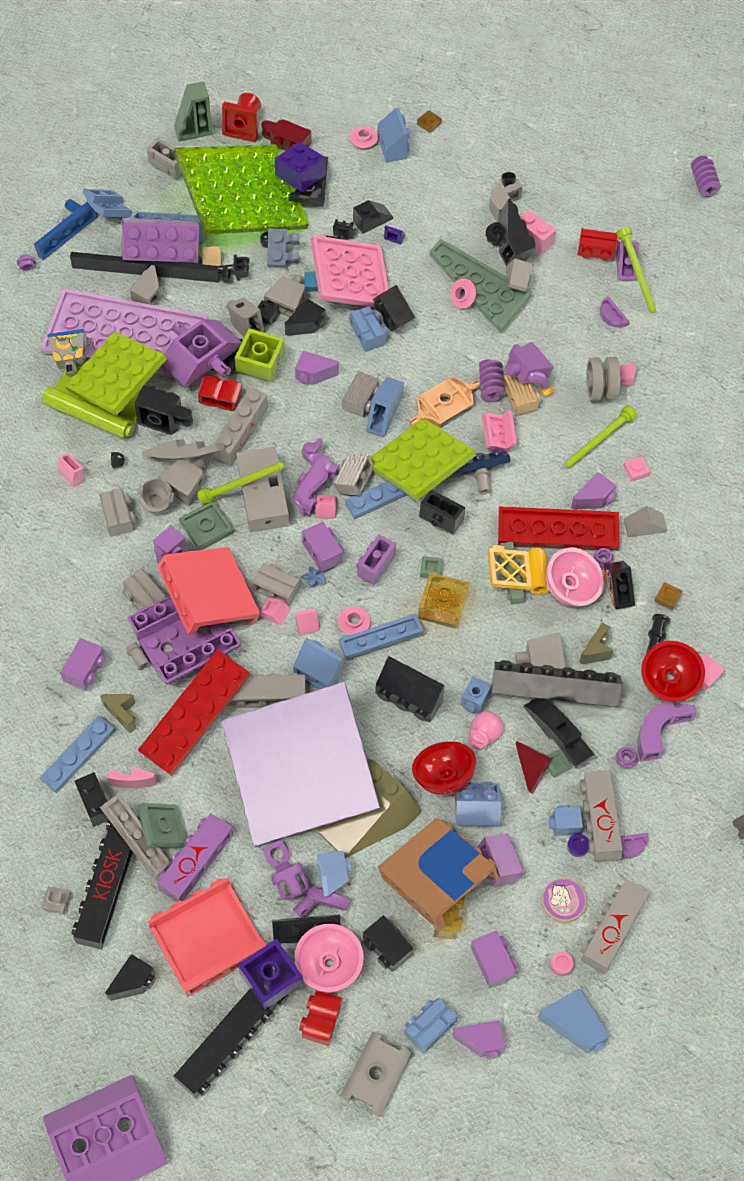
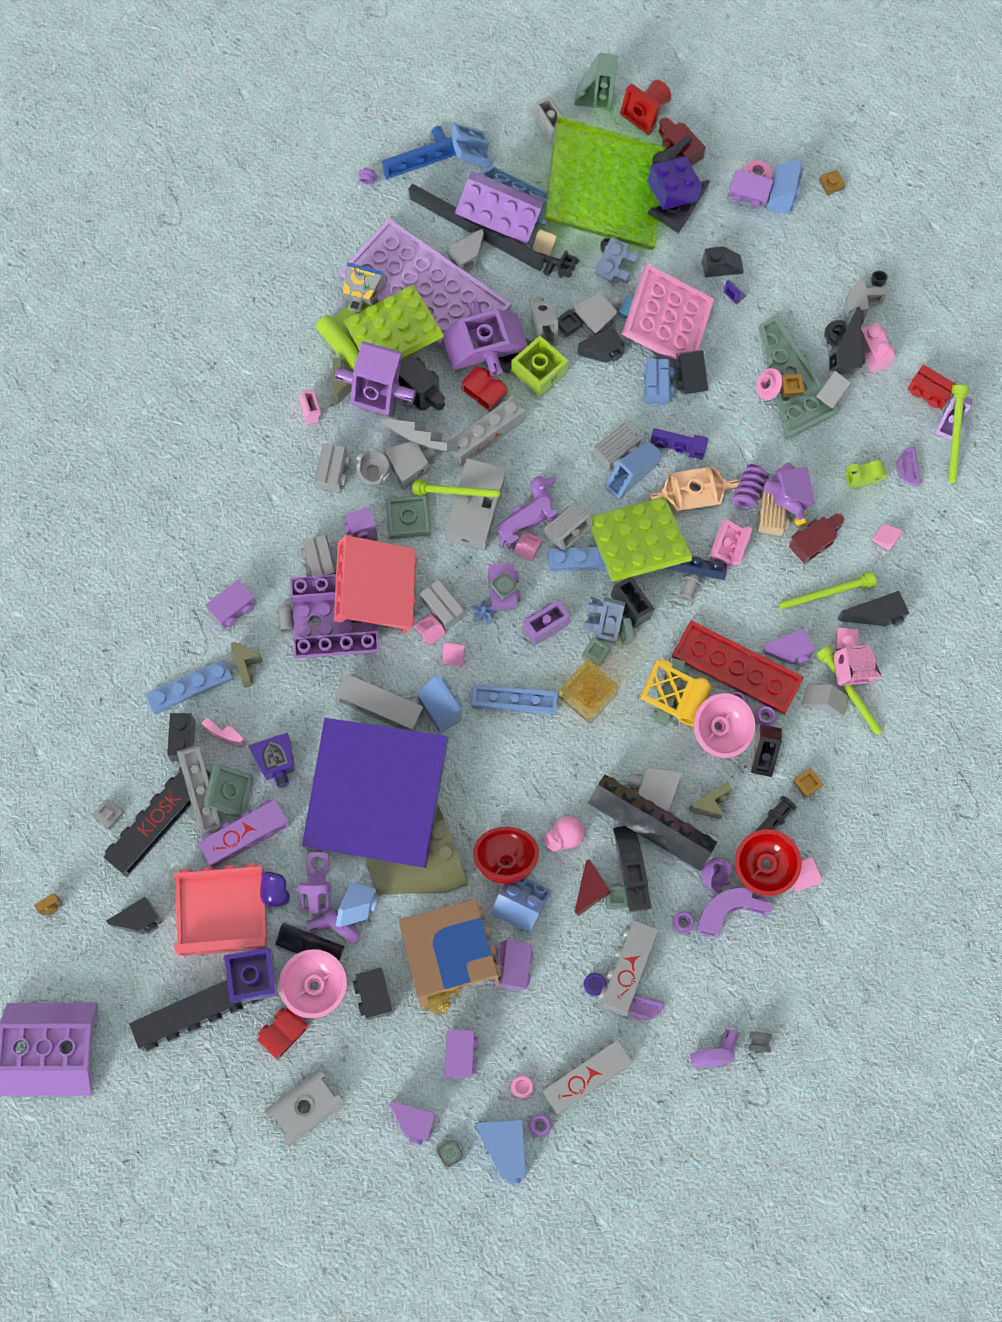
camera: 25 degrees right, 10 degrees up
black hinge [111,452,125,468] -> none
red plate [138,649,251,776] -> none
medium lavender slope [295,351,339,385] -> none
black arm [326,219,354,240] -> none
bright pink piece [338,607,370,635] -> none
black slope [375,656,445,722] -> none
medium blue brick [404,998,457,1054] -> none
medium blue brick [461,676,492,714] -> none
tile [541,878,586,923] -> none
medium blue brick [549,805,583,836] -> none
light grey wheel [586,357,621,400] -> none
none -> pearl gold plate [34,893,63,916]
none -> dark purple torso [248,732,295,788]
none -> dark purple hair [260,872,290,907]
none -> olive slope [333,358,352,403]
none -> medium lavender slope [335,341,416,418]
none -> tile [435,1137,466,1170]
none -> tile [490,571,520,601]
none -> medium lavender plate [529,1114,552,1137]
none -> sand blue plate [583,597,626,642]
none -> sand green tile [620,618,635,645]
none -> dark purple plate [650,428,708,460]
none -> black piece [652,135,692,165]
none -> medium lavender arm [690,1029,739,1068]
none -> medium lavender hair [701,858,732,893]
none -> medium lavender brick [727,169,773,207]
none -> pearl gold plate [782,374,804,397]
none -> dark red hinge [789,513,844,565]
none -> lime piece [816,645,882,735]
none -> bright pink torso [834,635,882,686]
none -> black slope [838,591,909,626]
none -> lime leg [845,460,887,489]

